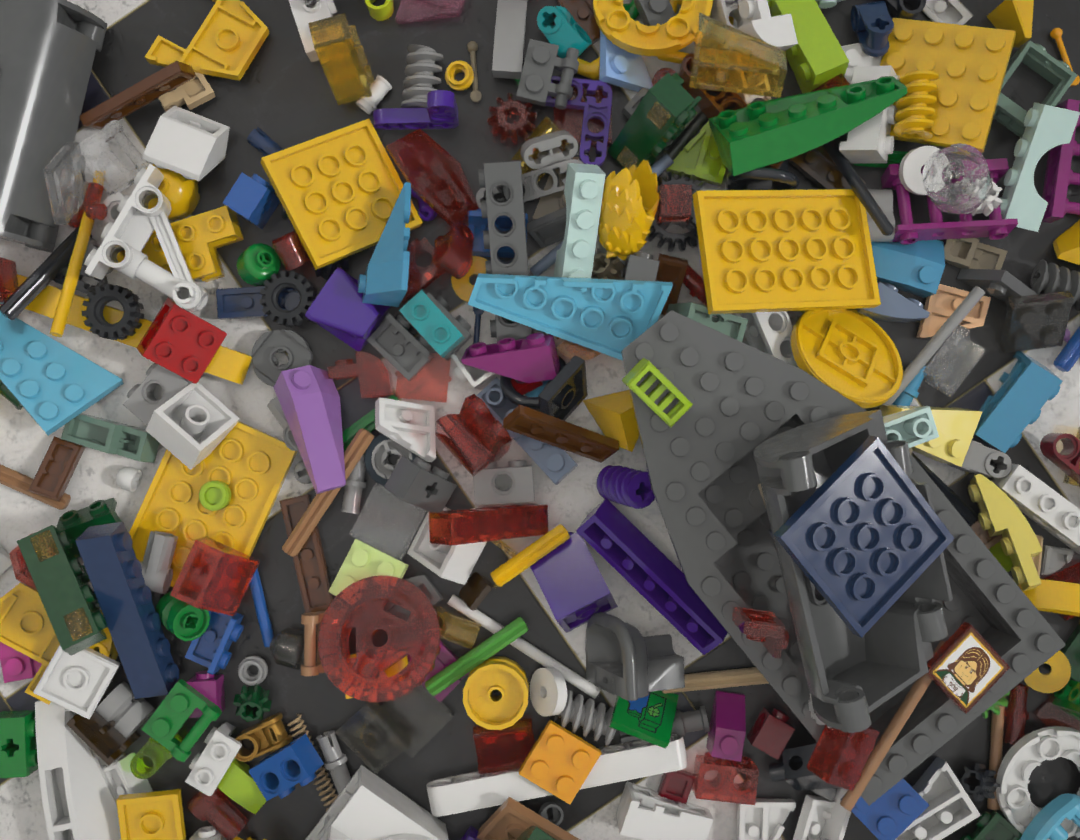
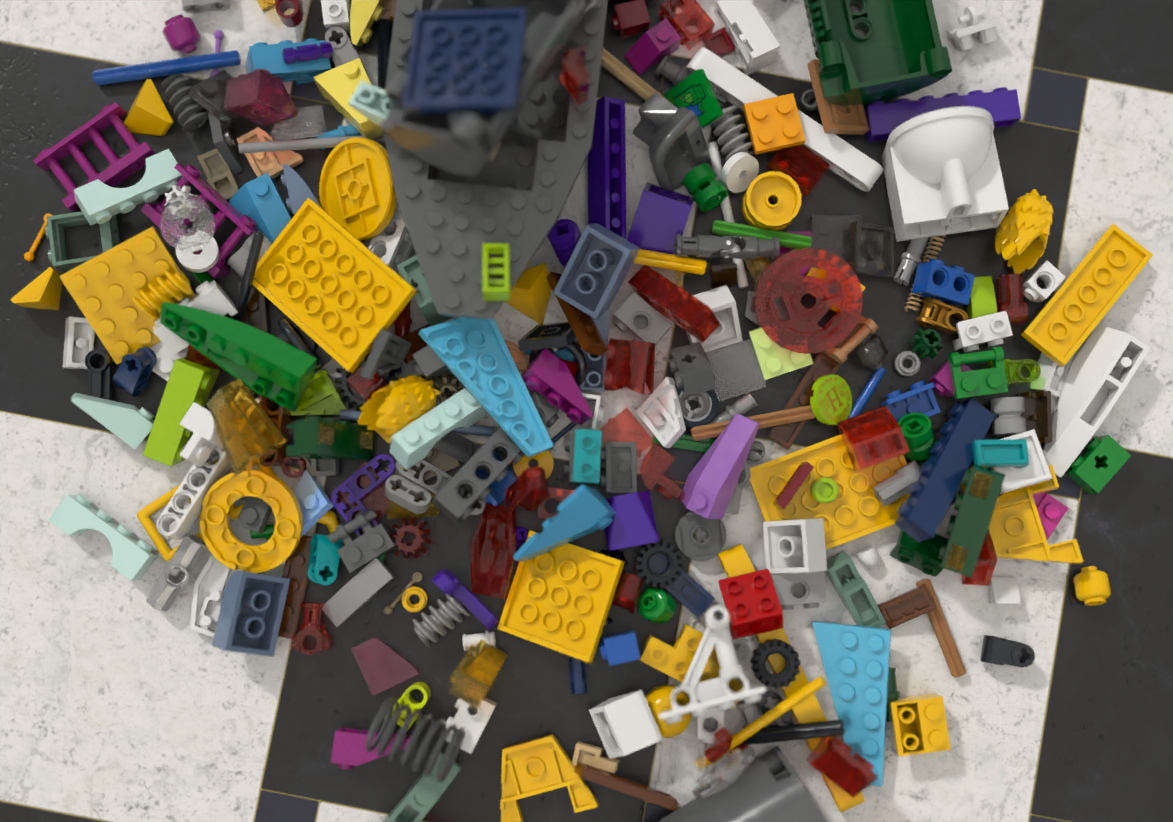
camera: 140 degrees left, 5 degrees down
none -> clear pink slope [224,69,298,126]
none -> dark purple axle [282,42,333,64]
none -> dark grey wing [360,329,412,380]
none -> sand blue brick [553,223,640,319]
none -> dark grey piece [674,234,779,260]
none -> green wheel [682,163,728,212]
none -> dark red tile [773,462,814,510]
none -> lime tile [810,374,852,425]
none -> teal tile [972,439,1029,467]

